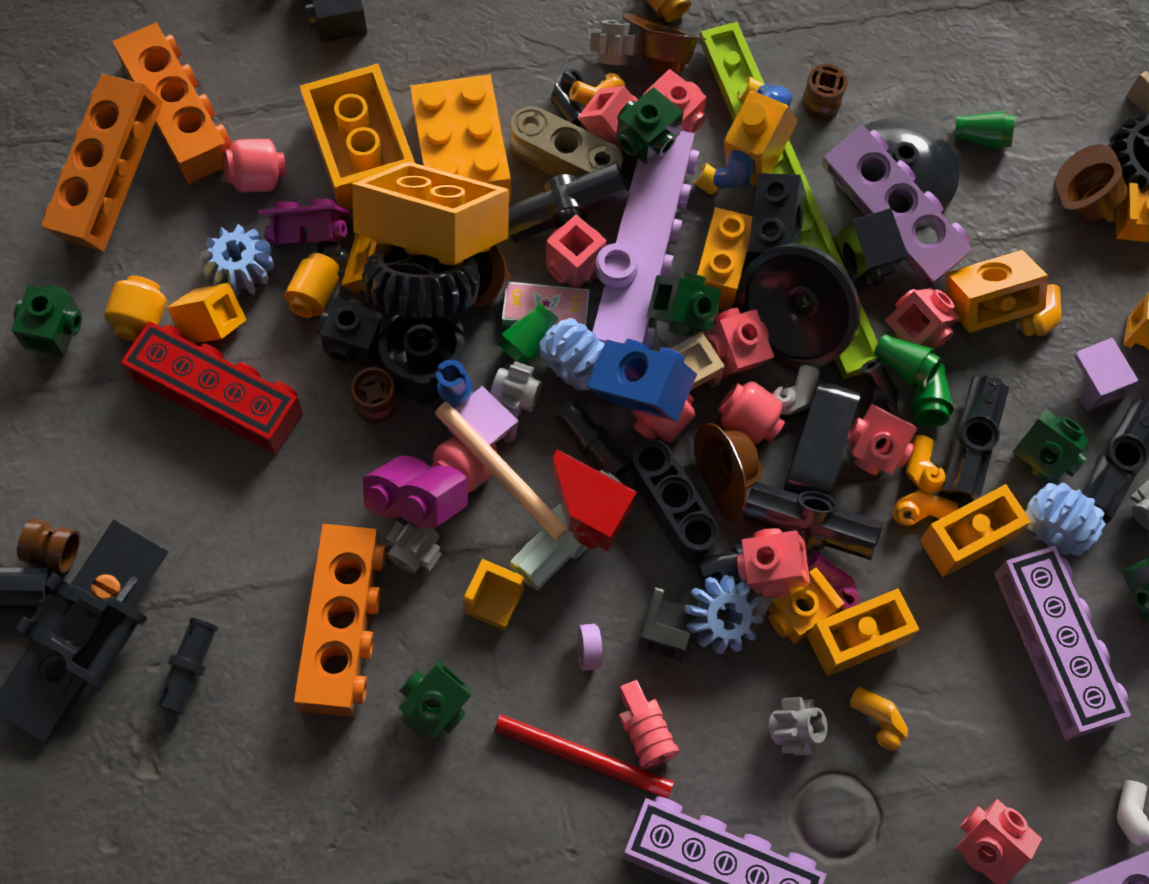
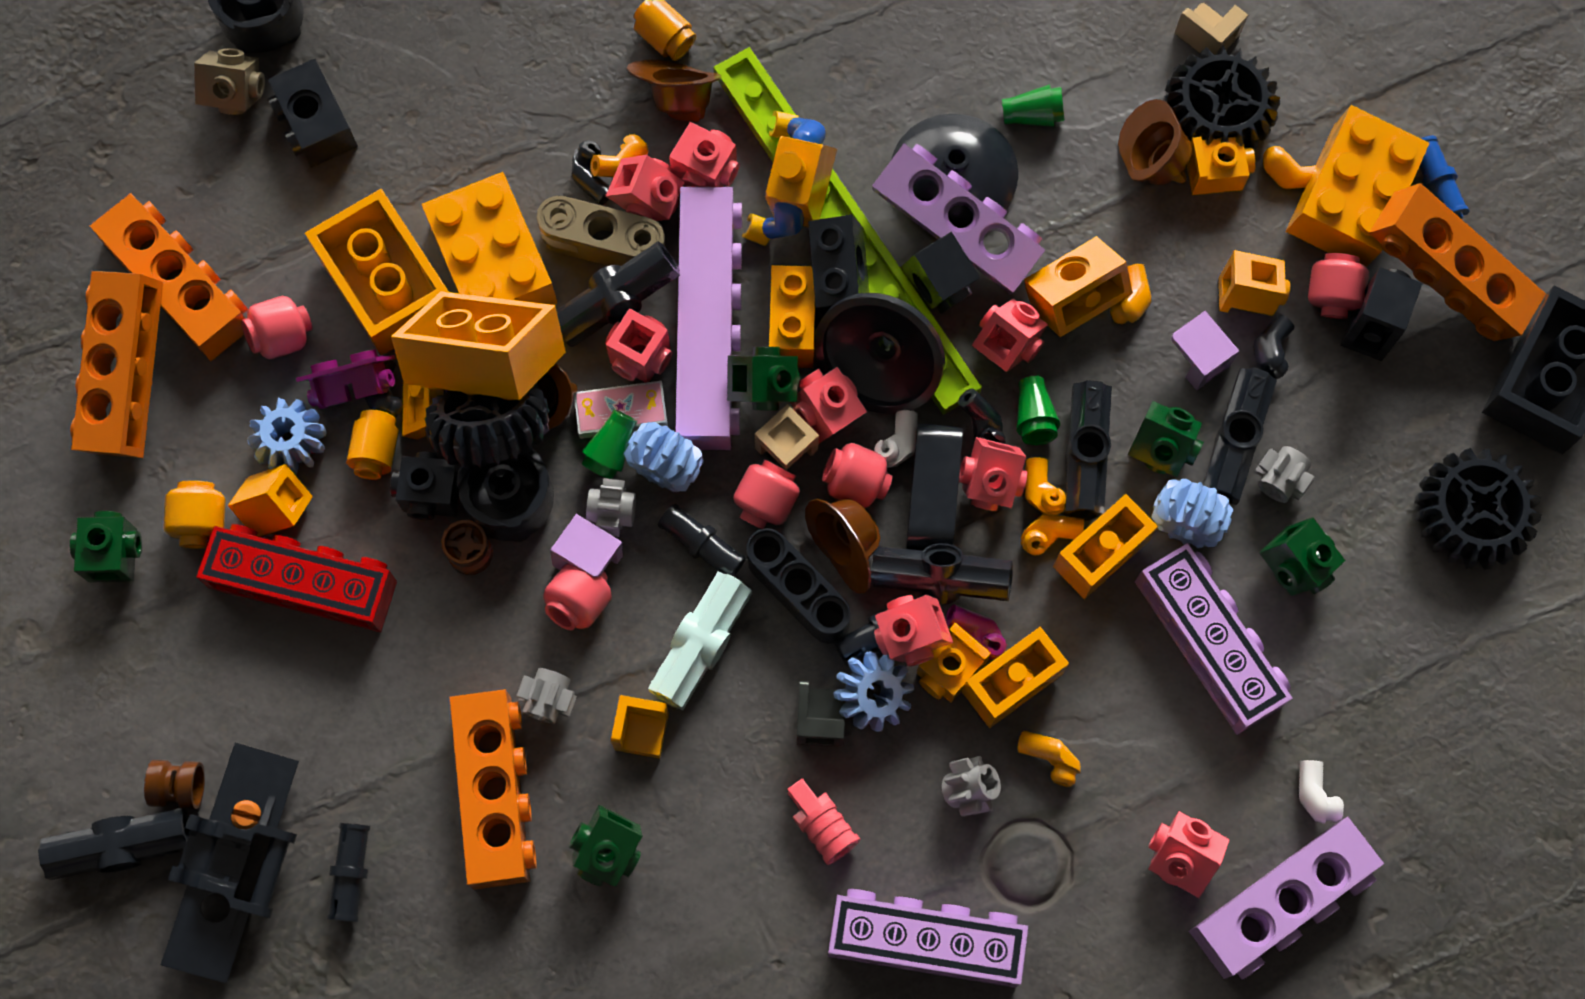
camera: 10 degrees left, 5 degrees up
magenta brick [362,456,468,528] -> none
light nougat bar [435,402,569,541] -> none
blue pin [436,360,473,408] -> none
red bar [494,714,674,799] -> none
red slope [552,450,637,552] -> none
lavender tile [577,624,603,671] -> none
blue brick [586,339,697,422] -> none
light grey gear [590,20,640,65] -> none
lavender tile [596,243,639,288] -> none
dark green brick [616,86,684,164] -> none
reddish brown wheel [802,64,847,120] -> none
green cone [873,334,942,388] -> none

